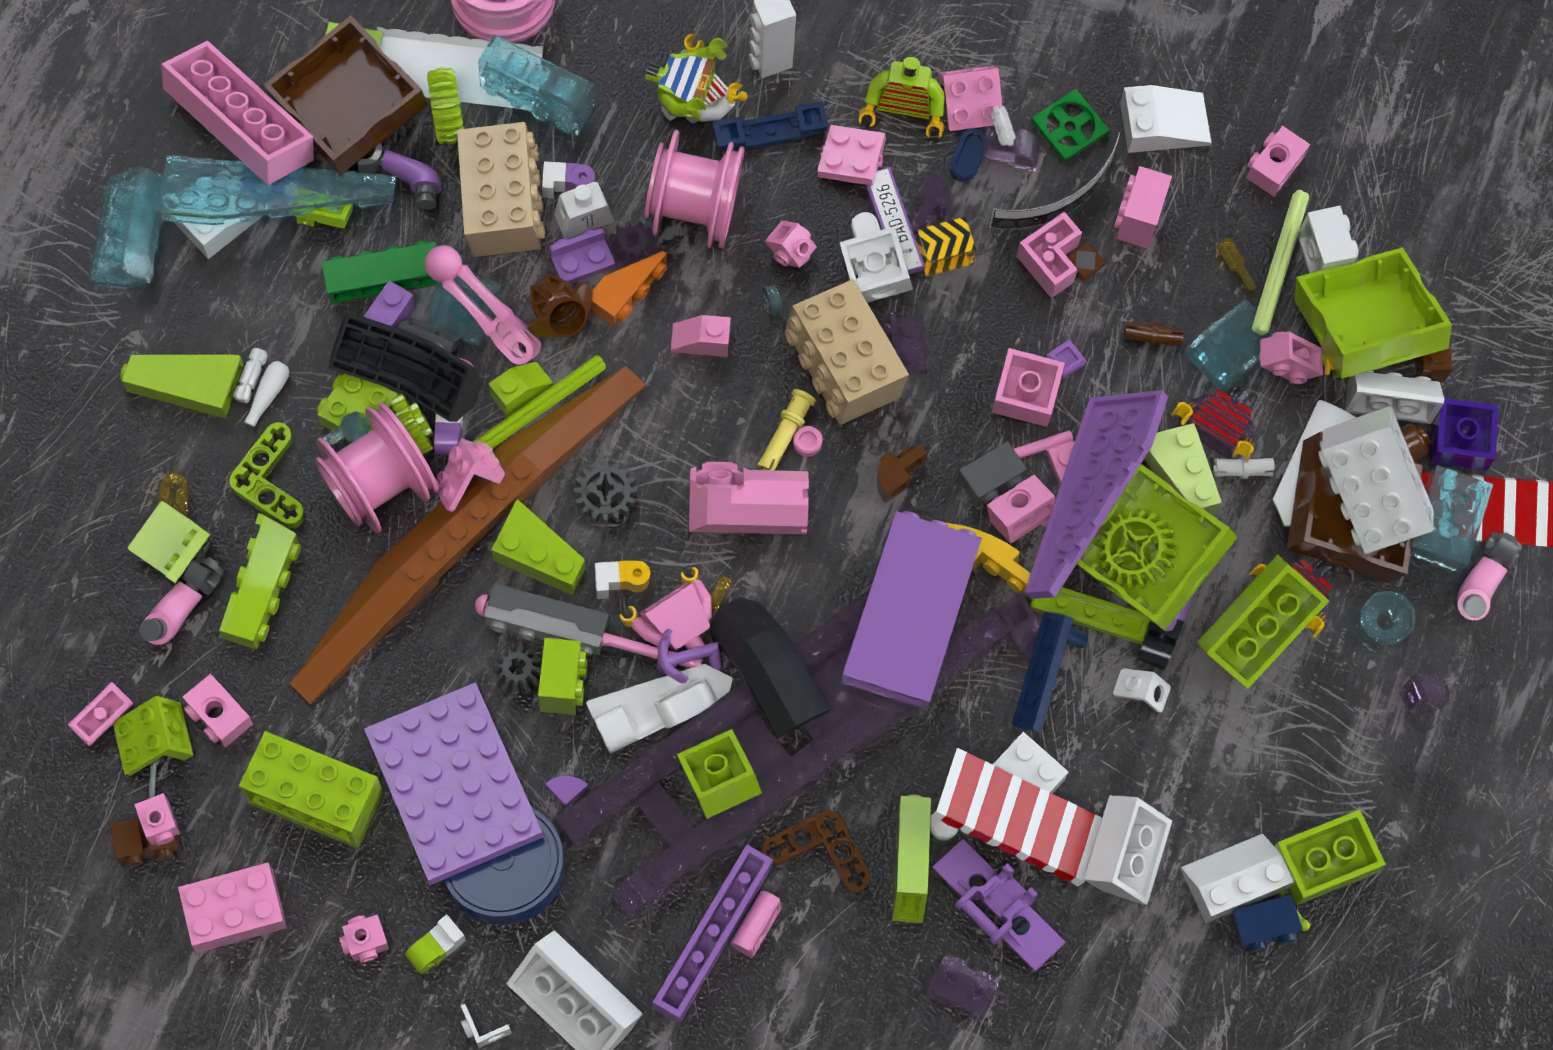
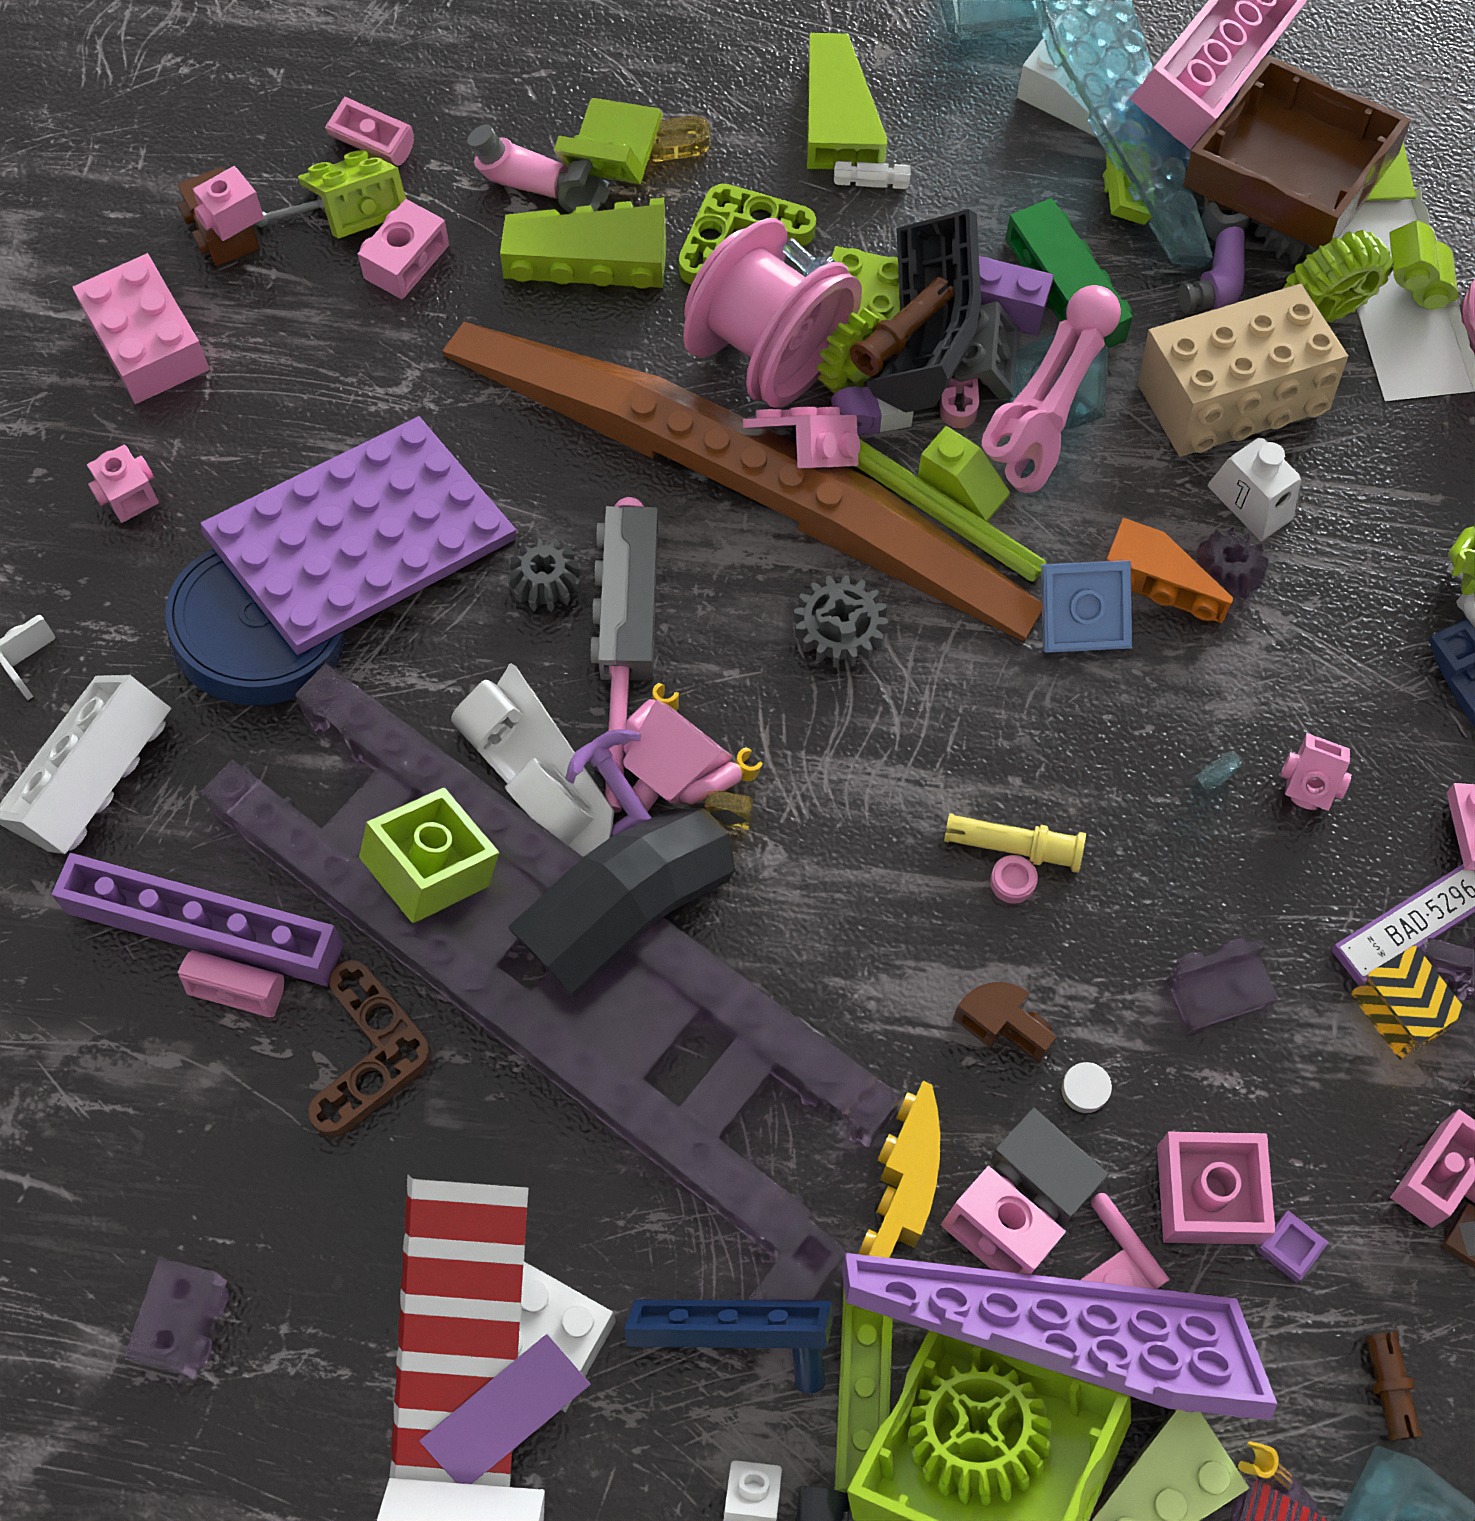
camera: 80 degrees right, 5 degrees down
lime brick [239,731,384,849] -> none
white piece [244,361,290,427] -> none
leg [405,914,466,974] -> none
clear light blue brick [478,35,595,135] -> none
lime wedge [491,499,586,595] -> none
reddish brown piece [528,273,593,337] -> none
lime brick [538,638,587,715] -> none
leg [542,161,595,199] -> none
medium lavender tile [545,776,588,807] -> none
medium lavender bracket [549,228,616,284] -> none
leg [595,561,650,599] -> none
bright pink wheel [644,129,745,248] -> none
bright pink slope [671,315,731,357] -> none
bright pink brick [689,462,809,534] -> none
tan brick [785,279,909,425] -> none
white brick [840,212,913,303] -> none
medium lavender brick [841,511,982,710] -> none
lime slope [892,795,931,923] -> none
medium lavender piece [933,839,1066,972] -> none
none -> medium lavender sticker [419,1334,591,1484]
none -> reddish brown pin [849,277,954,377]
none -> medium blue tile [1041,560,1132,653]
none -> white tile [1061,1062,1112,1113]
none -> lime brick [1389,220,1458,310]

